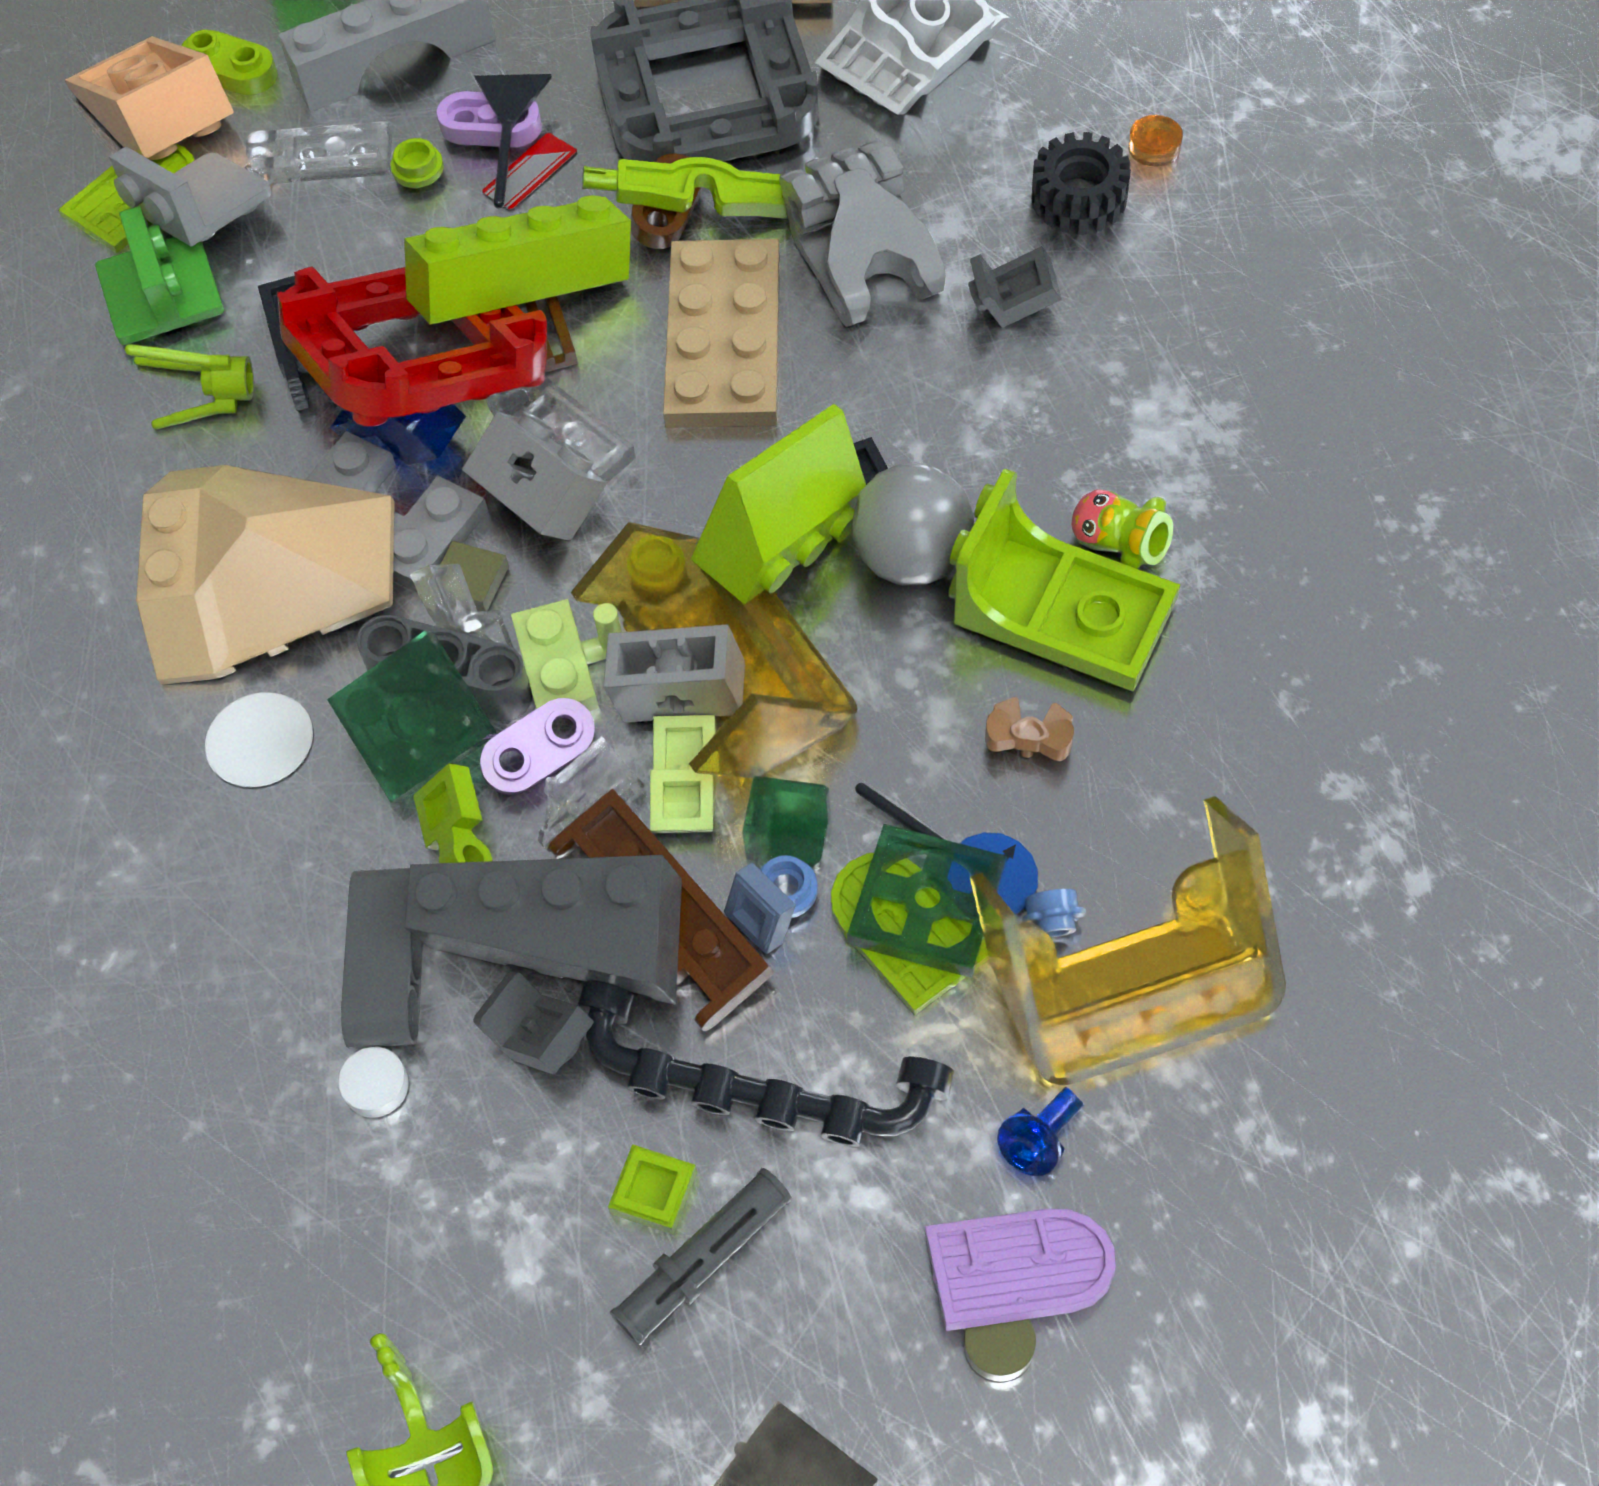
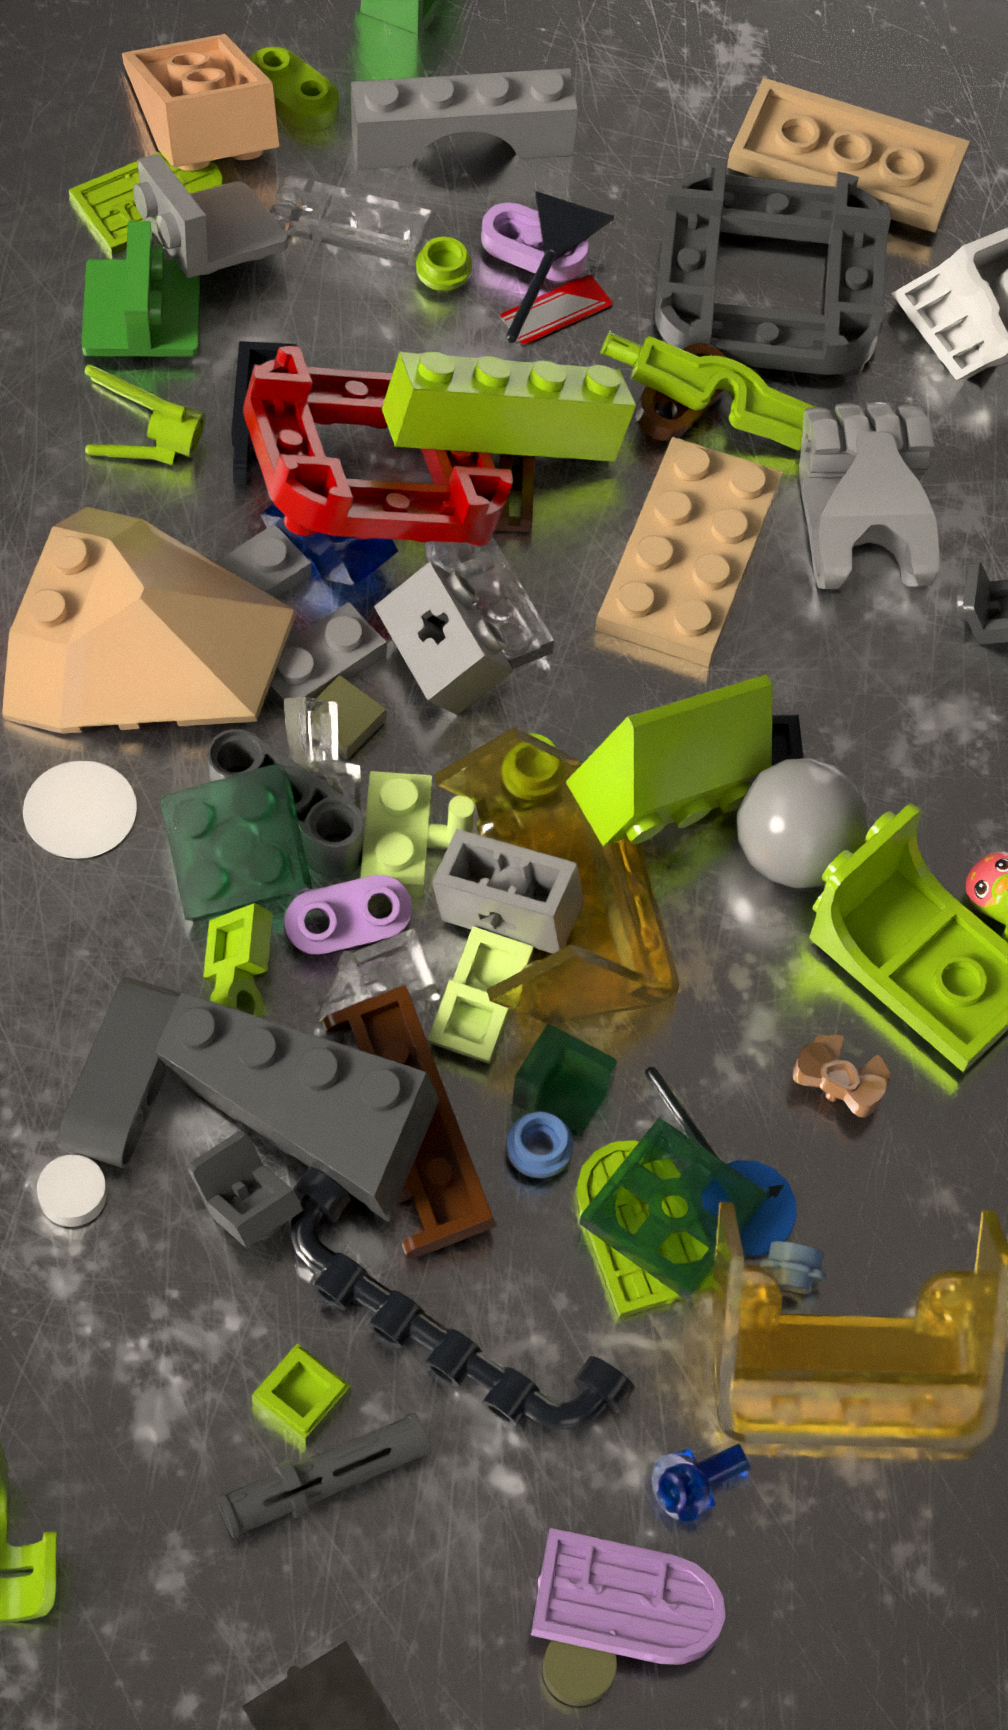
camera: 10 degrees right, 0 degrees up
sand blue tile [724,862,796,954] -> none

